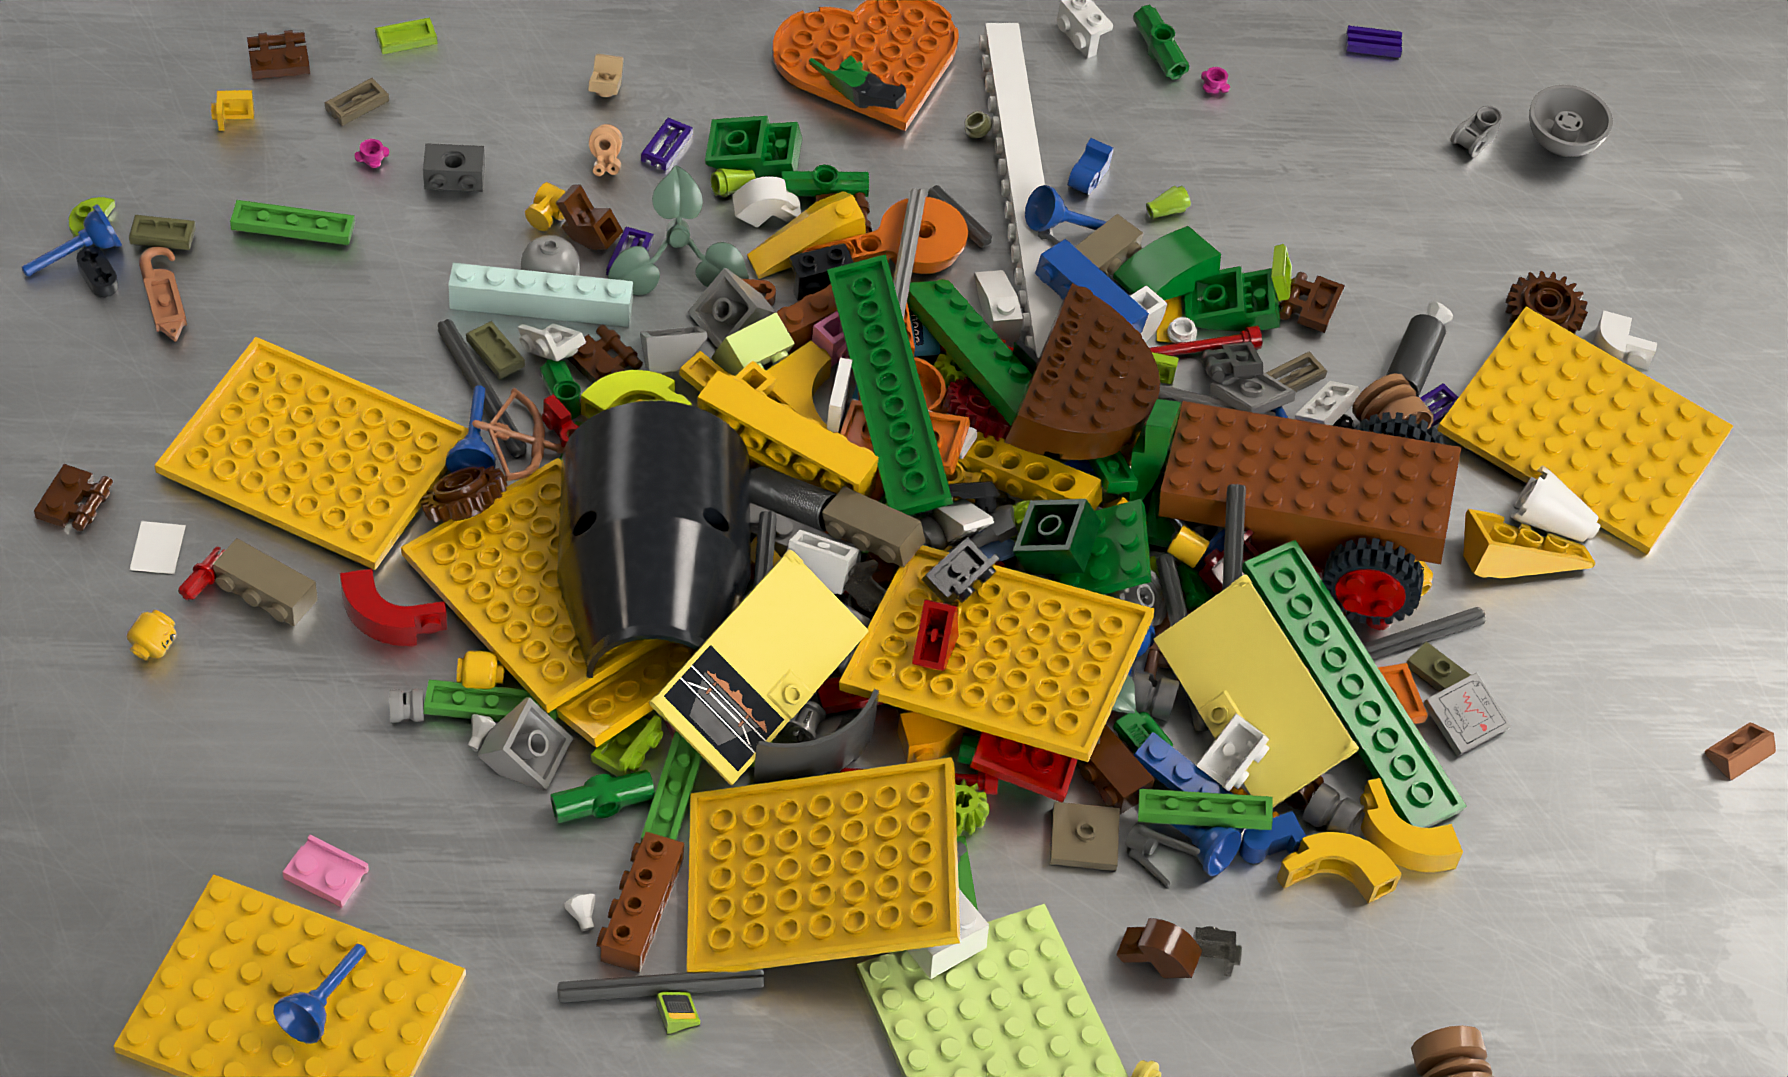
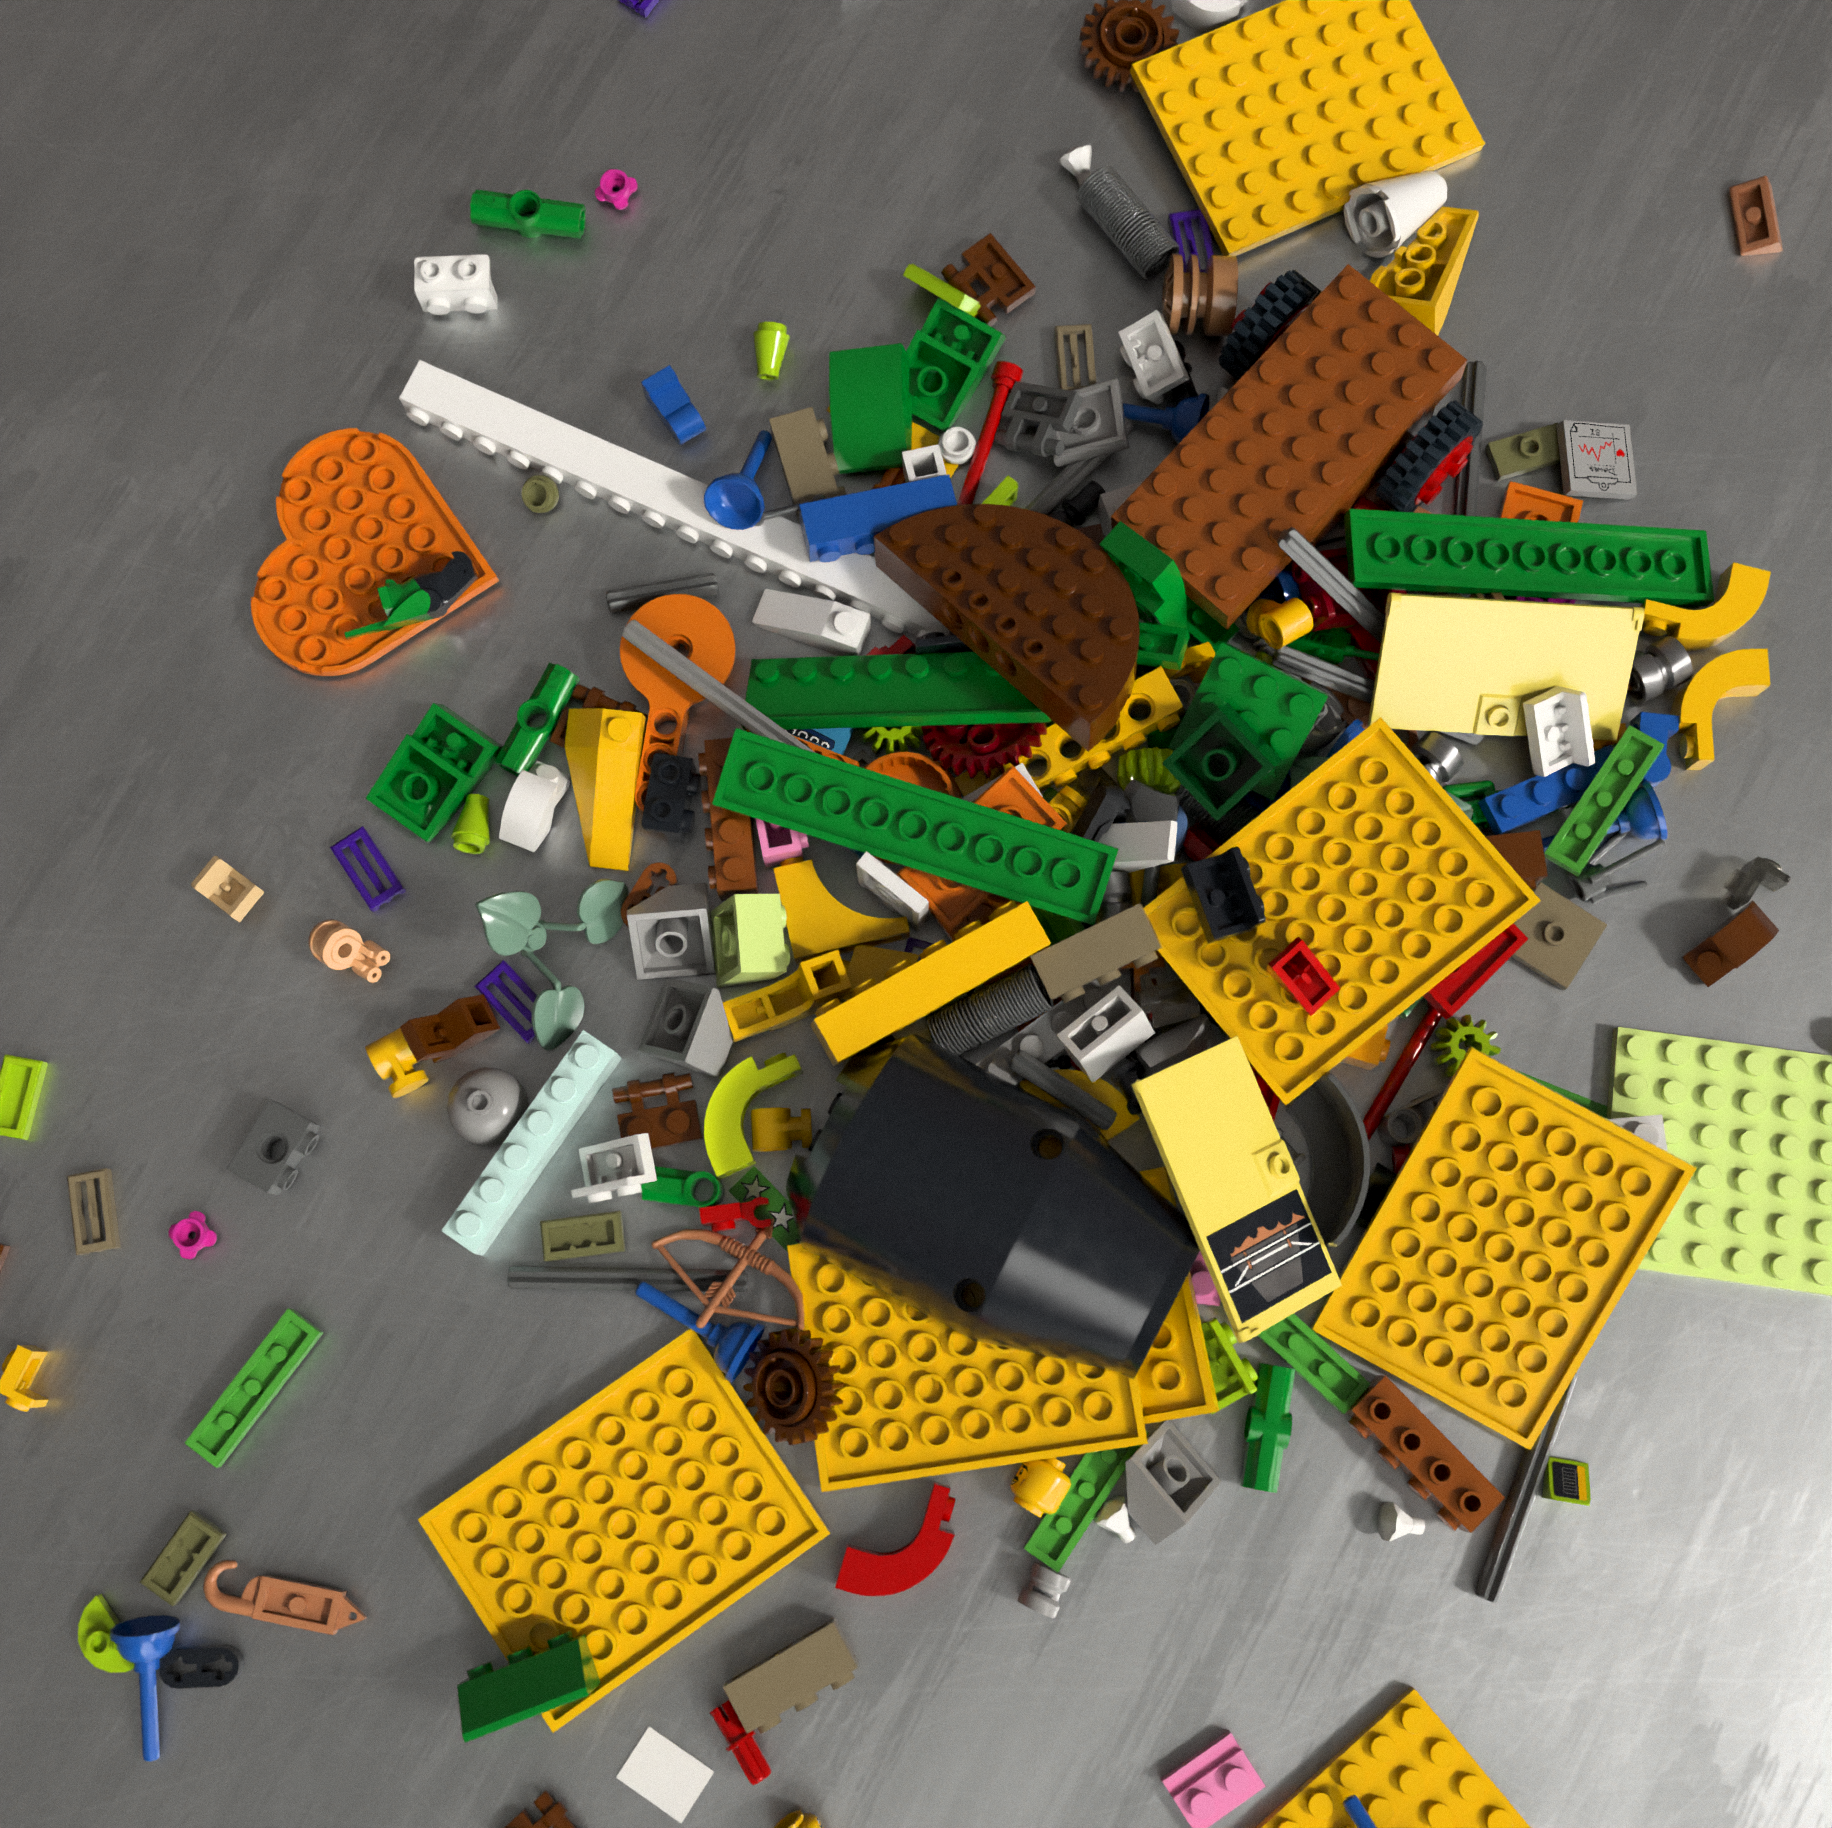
camera: 55 degrees left, 25 degrees up
none -> green slope [457,1631,600,1743]

